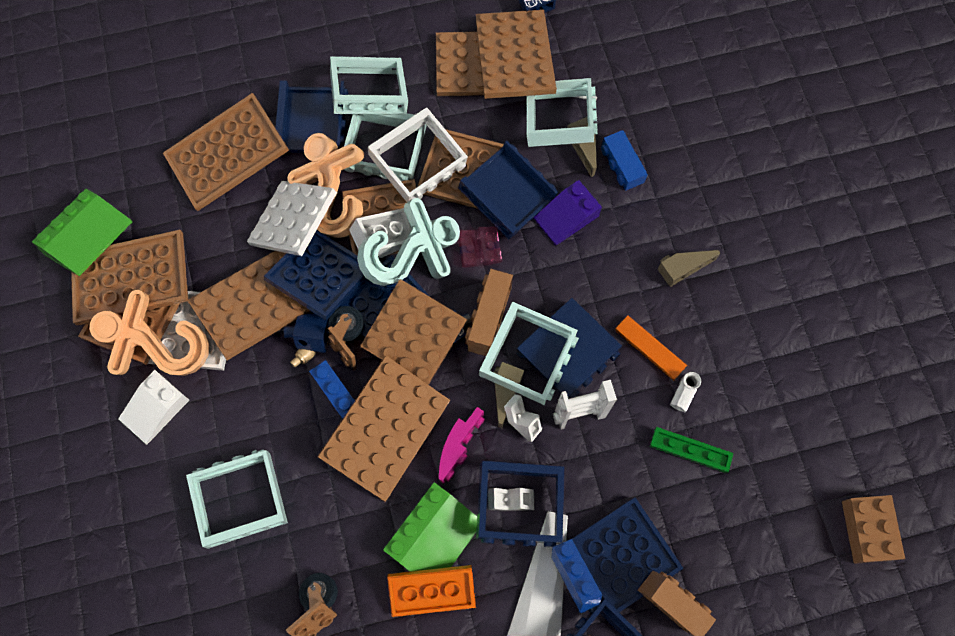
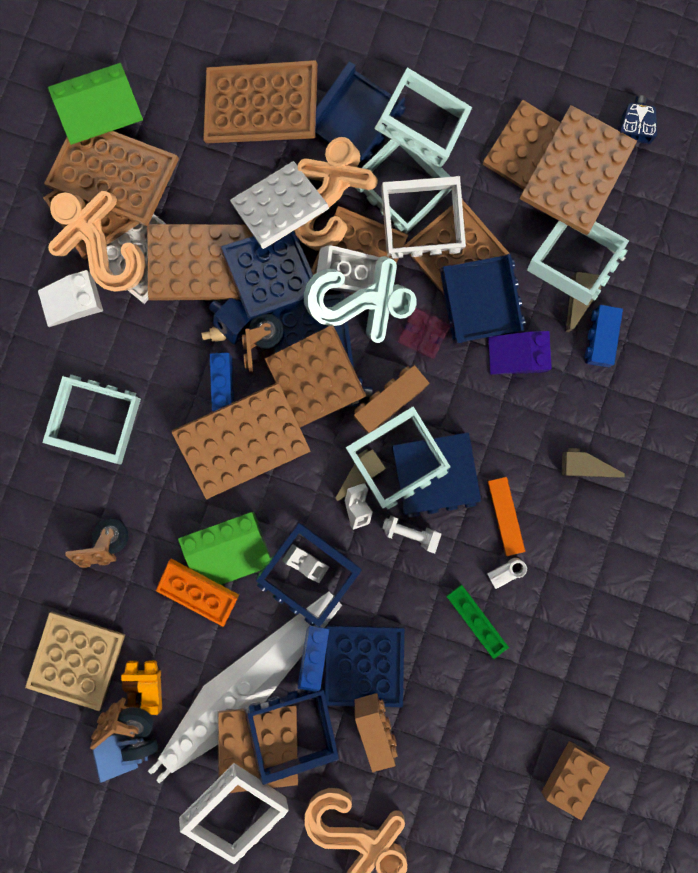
camera: 35 degrees right, 15 degrees up
dark pink slope [439,407,485,484] -> none

